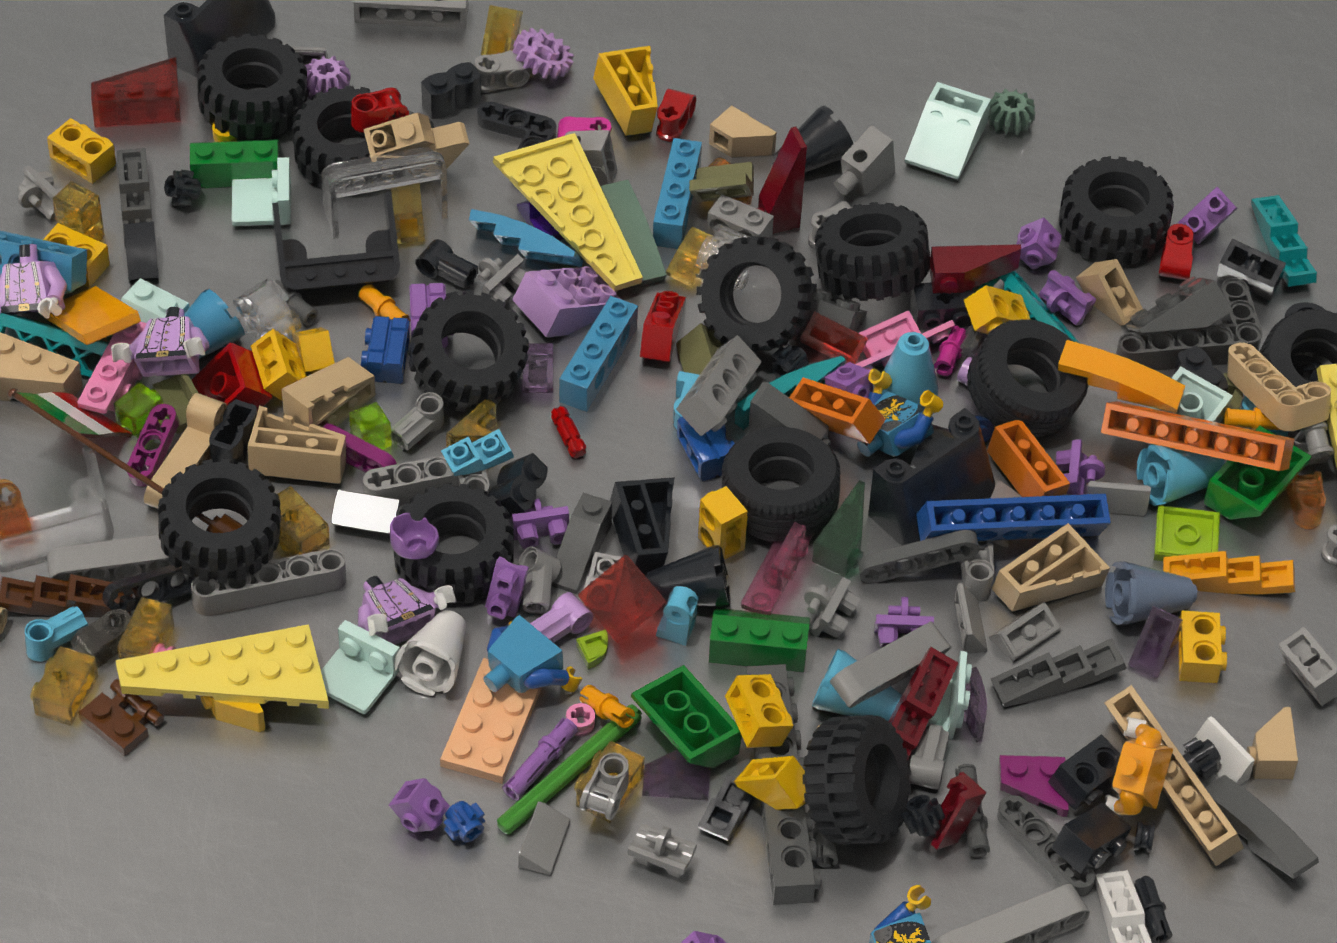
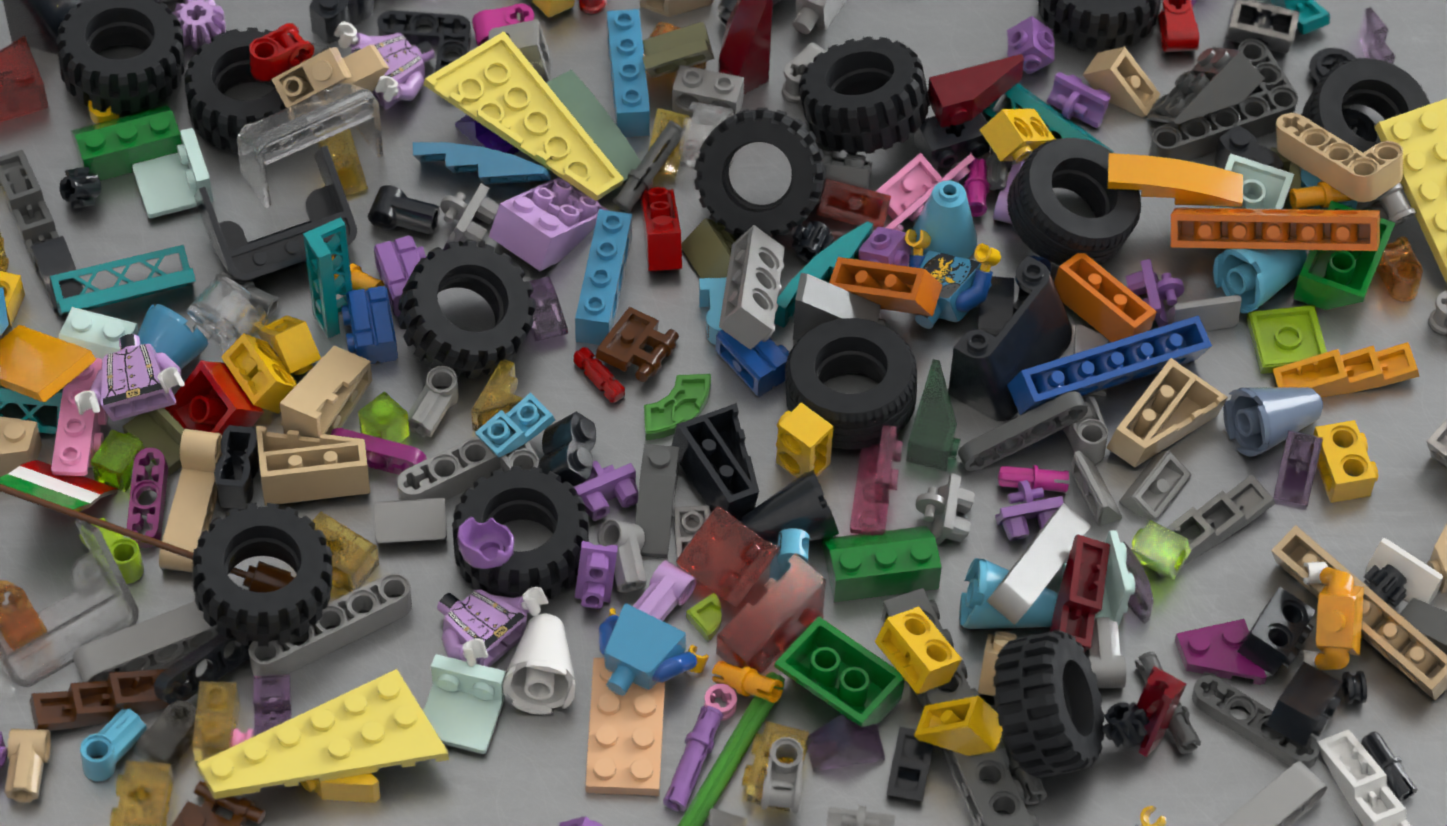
camera: 15 degrees left, 5 degrees up
none -> teal fence [50,244,196,317]
none -> lime piece [79,518,144,584]
none -> clear purple slope [253,674,292,736]
none -> teal fence [303,217,352,339]
none -> lavender torso [334,22,435,110]
none -> reddish brown plate [595,306,679,382]
none -> dark grey pin [613,121,686,213]
none -> bright green tile [644,374,711,440]
none -> clear red wedge [716,553,826,674]
none -> dark pink axle [998,465,1069,493]
none -> clear neon green brick [1132,520,1191,580]

